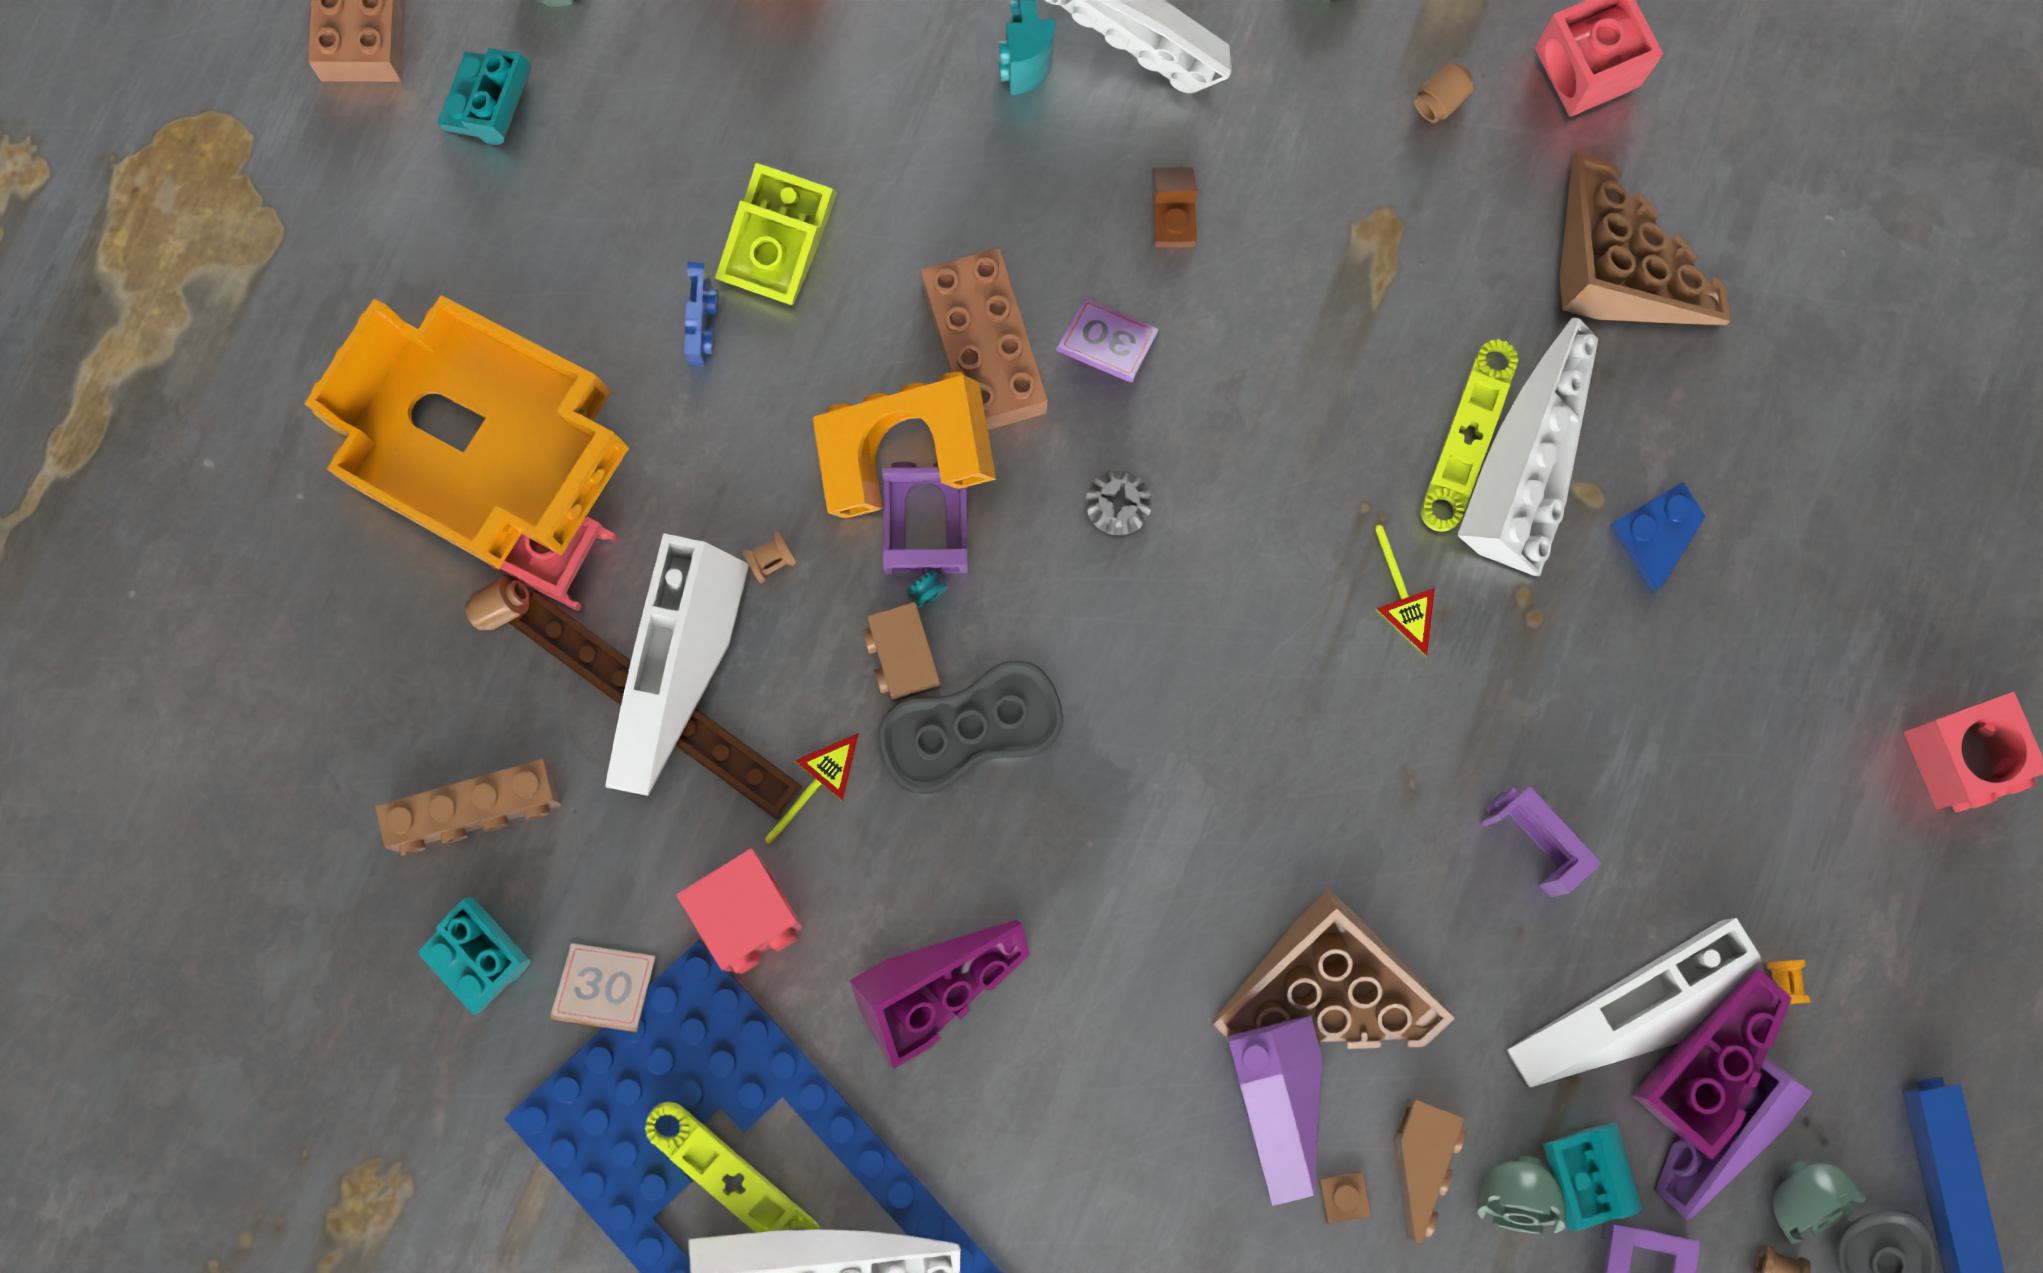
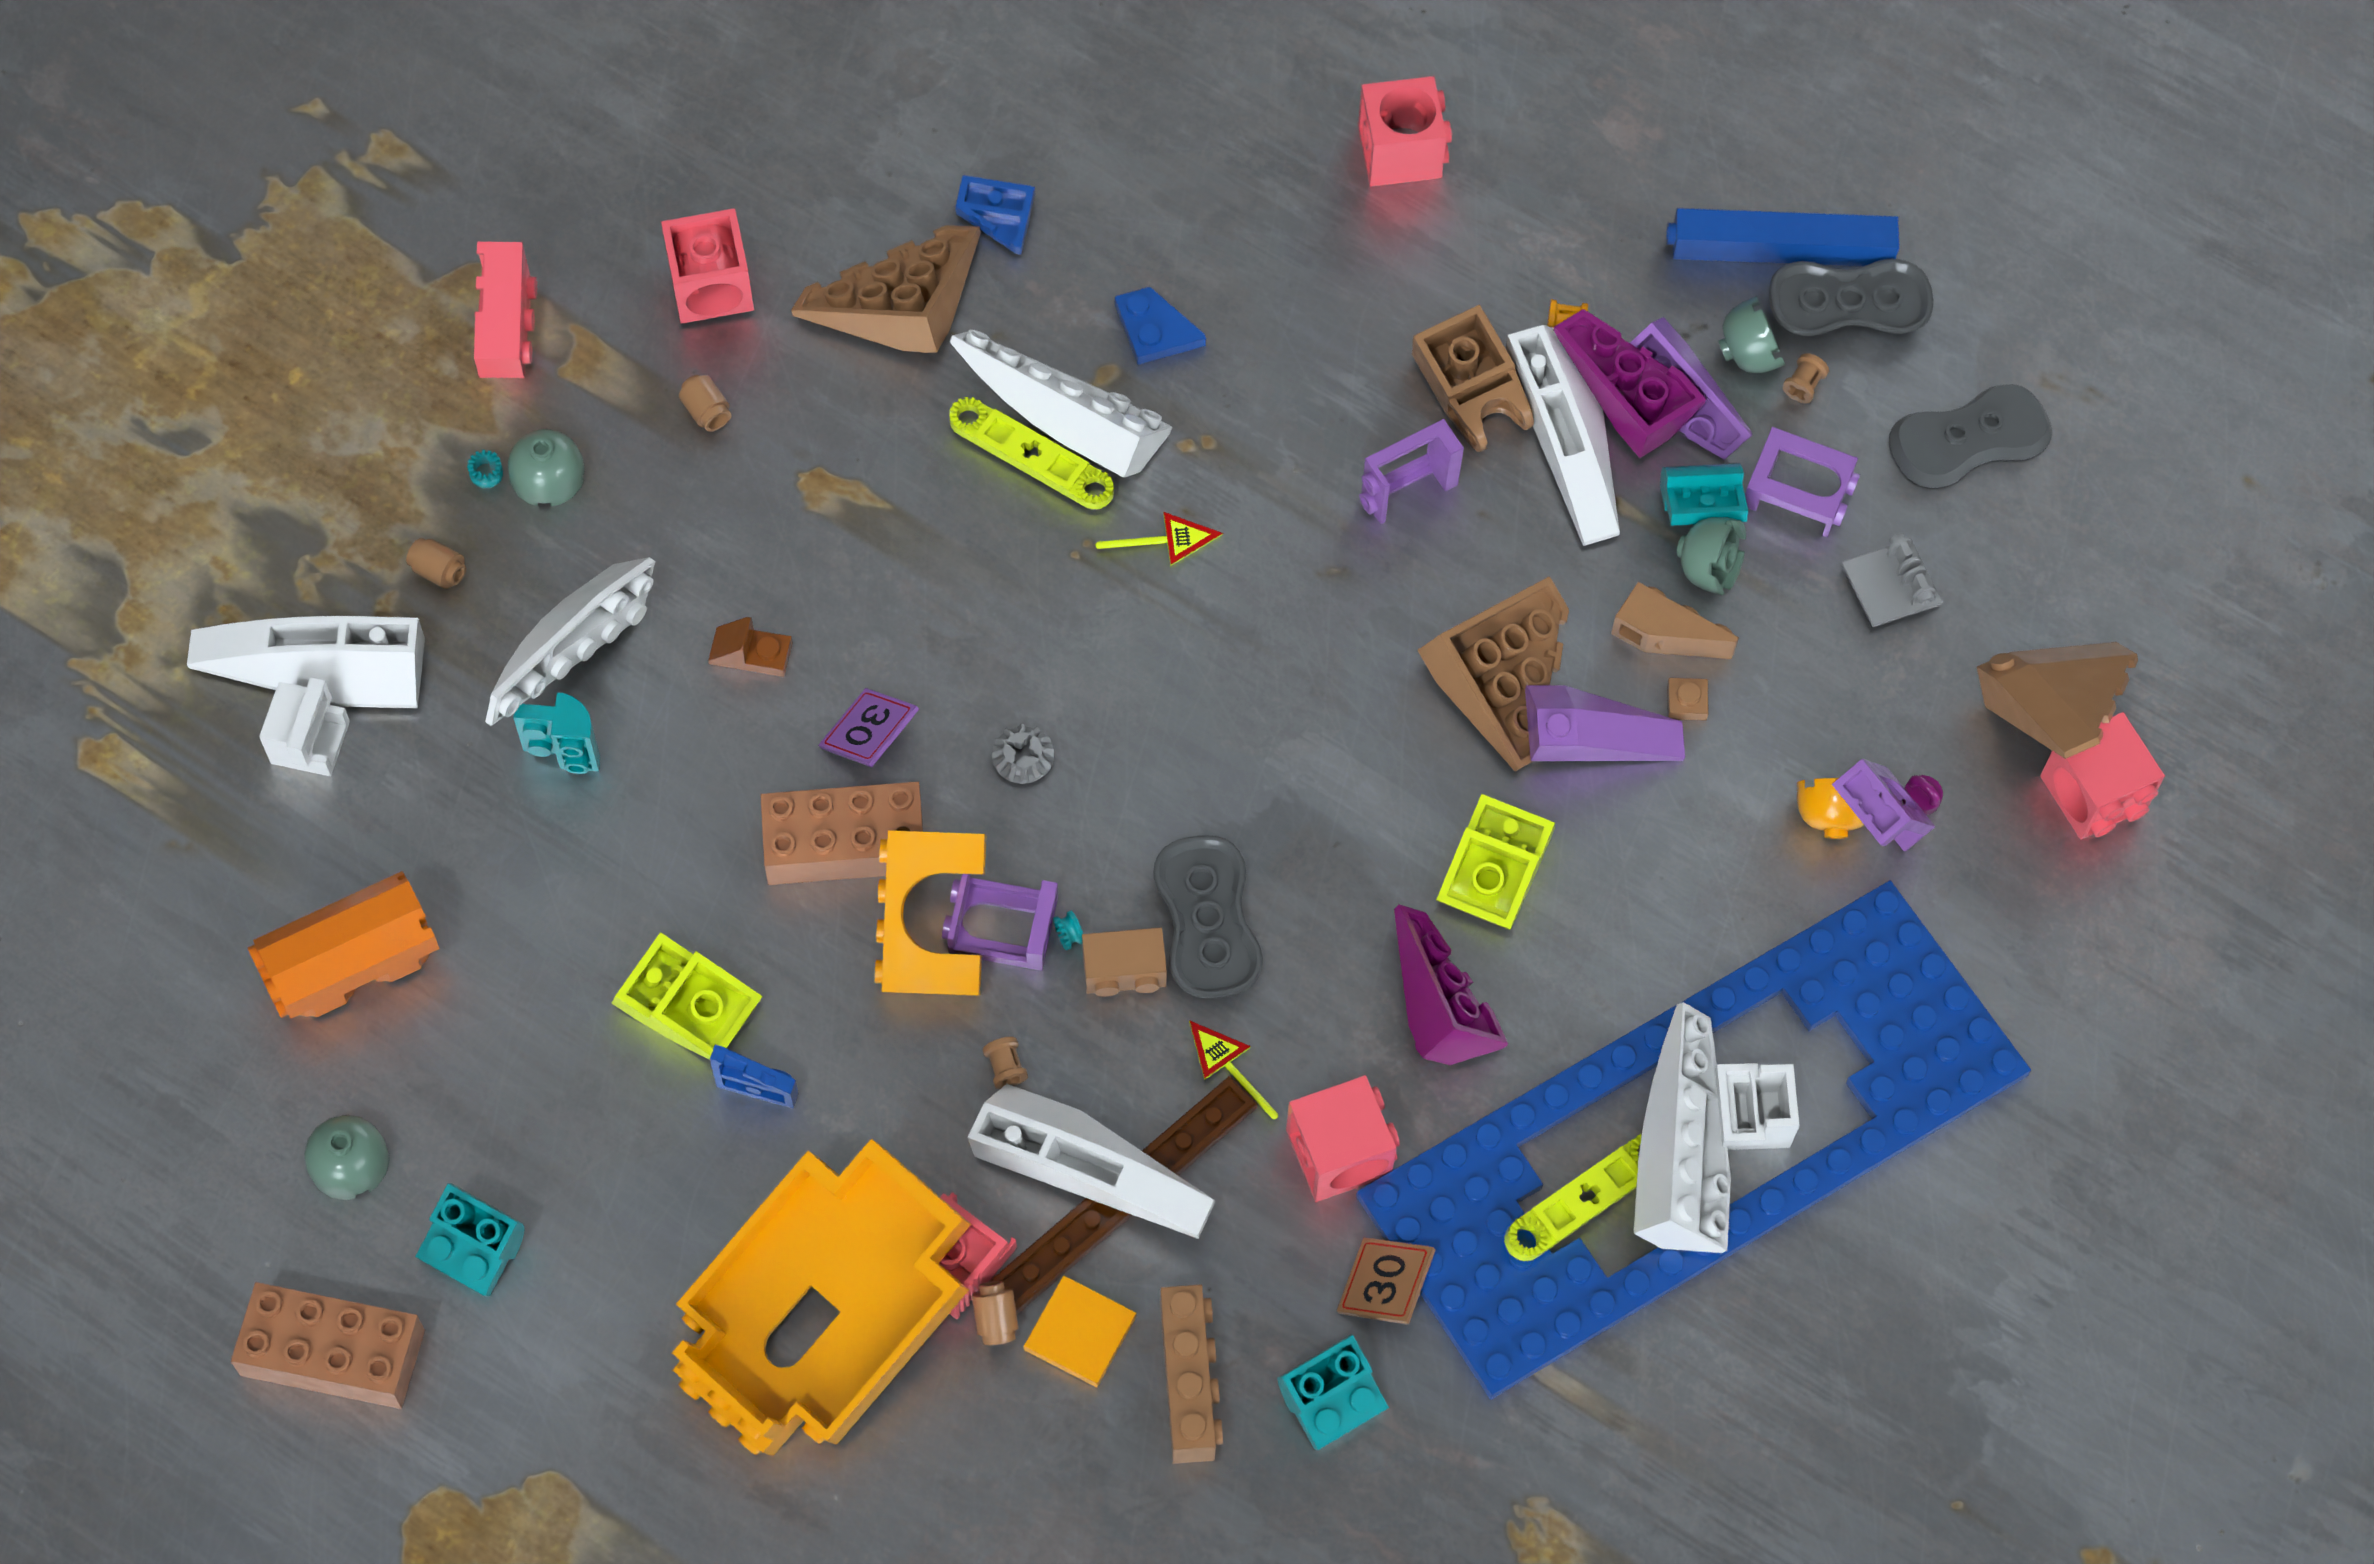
camera: 75 degrees left, 15 degrees down
none -> blue wing [955,175,1035,255]
none -> light orange tile [1024,1275,1137,1388]
none -> medium nougat brick [1412,304,1534,452]
none -> neon yellow slope [1436,794,1555,930]

